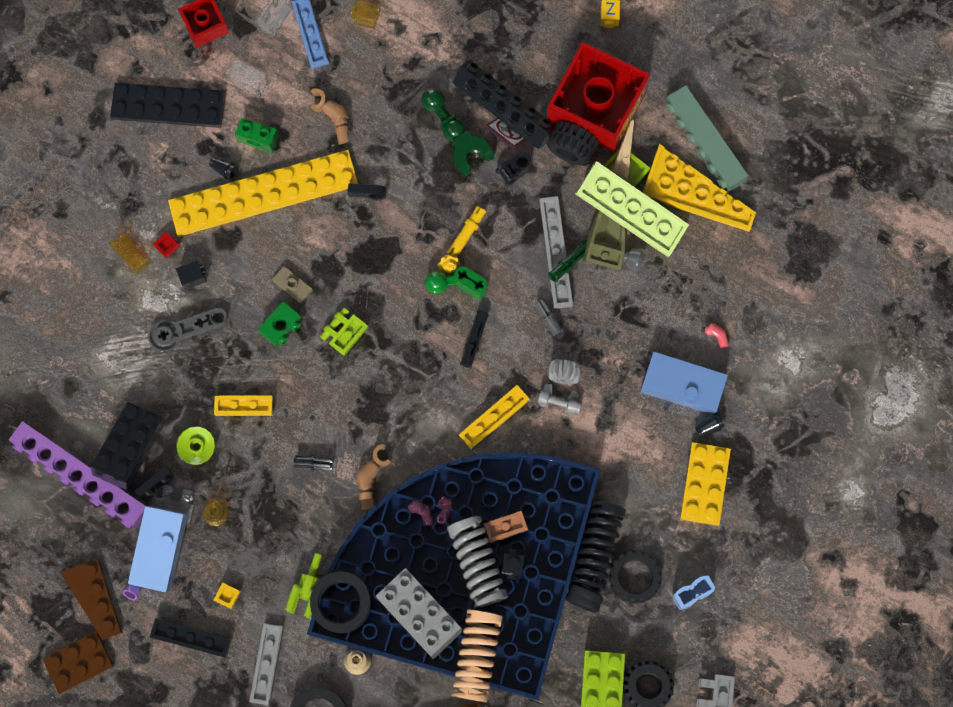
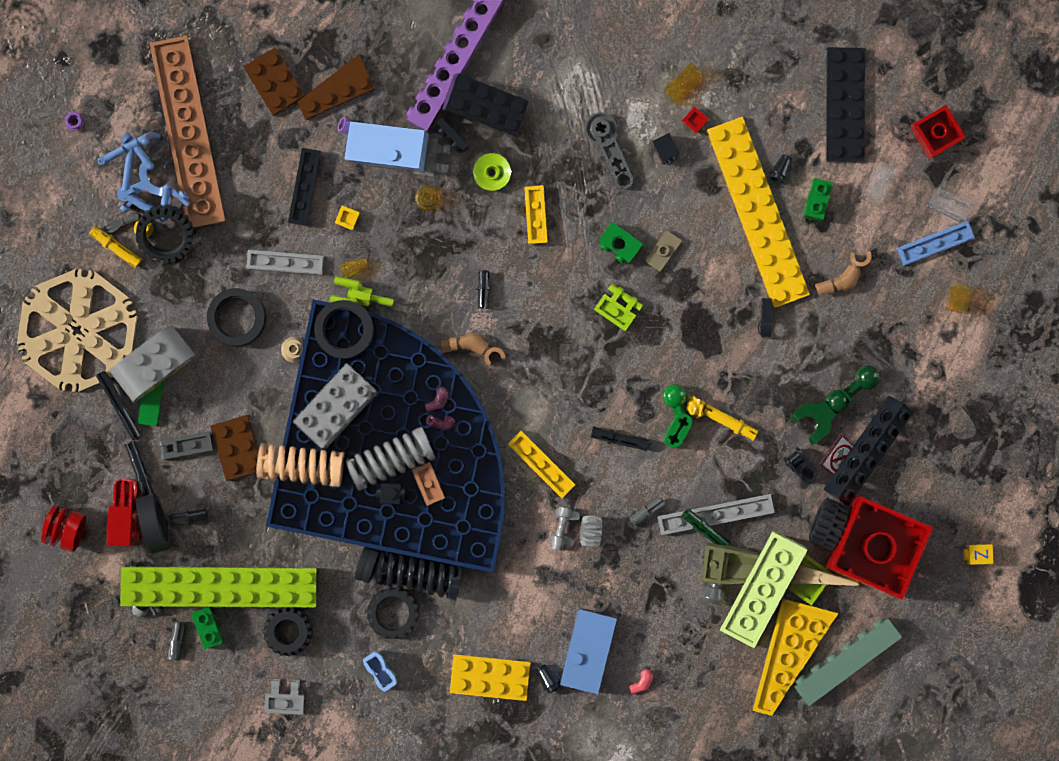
camera: 80 degrees right, 10 degrees up
none -> clear yellow cone [339,258,369,279]

